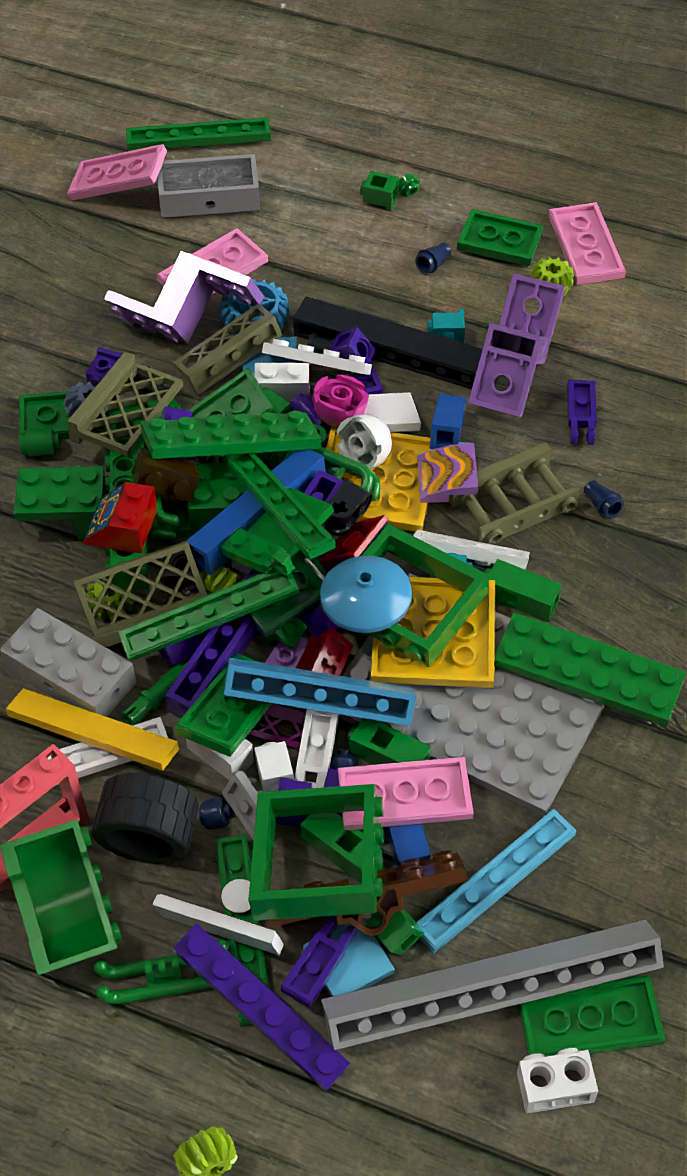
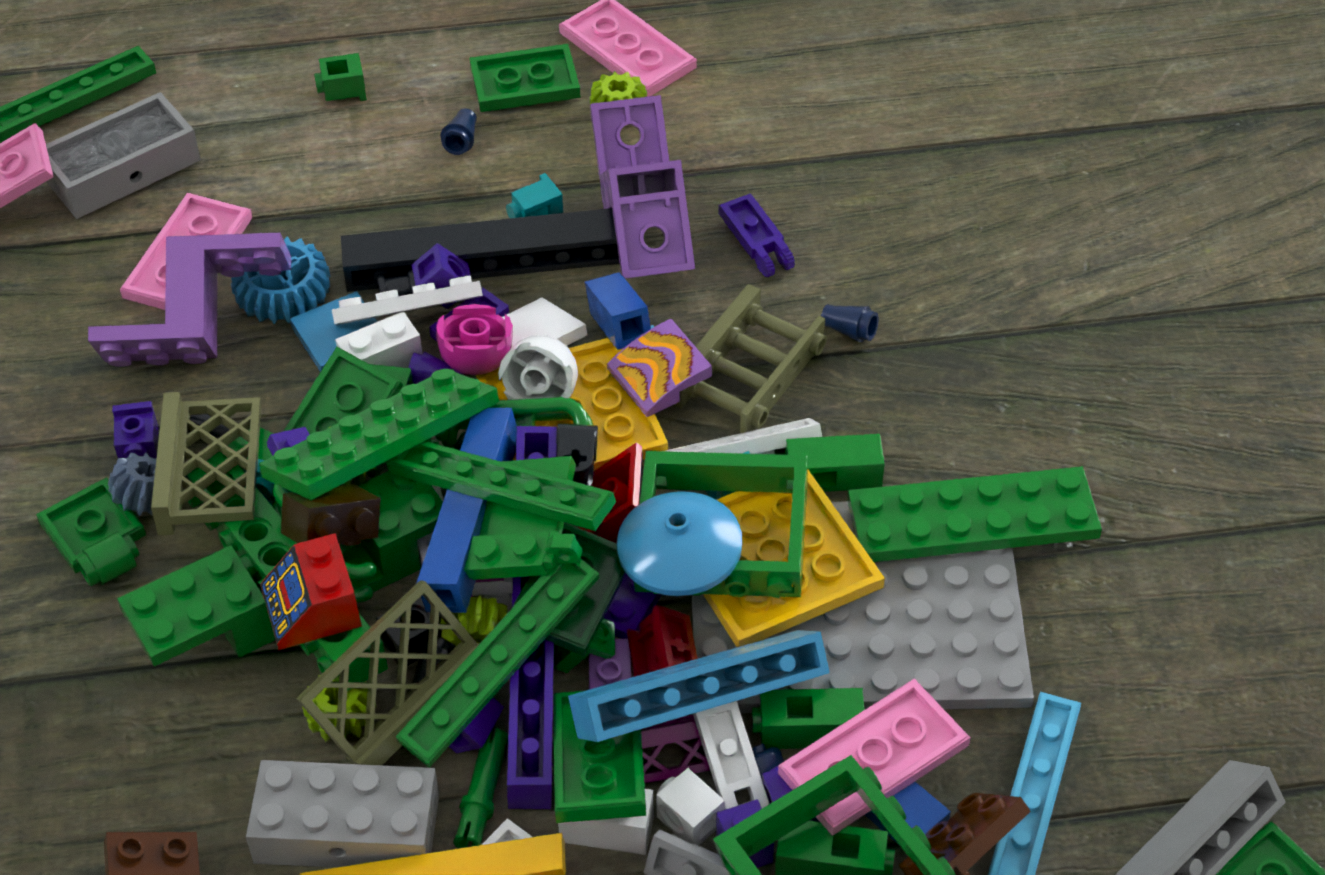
camera: 30 degrees left, 5 degrees down
olive fence [173,304,283,395] -> none
green plate [399,173,420,196] -> none

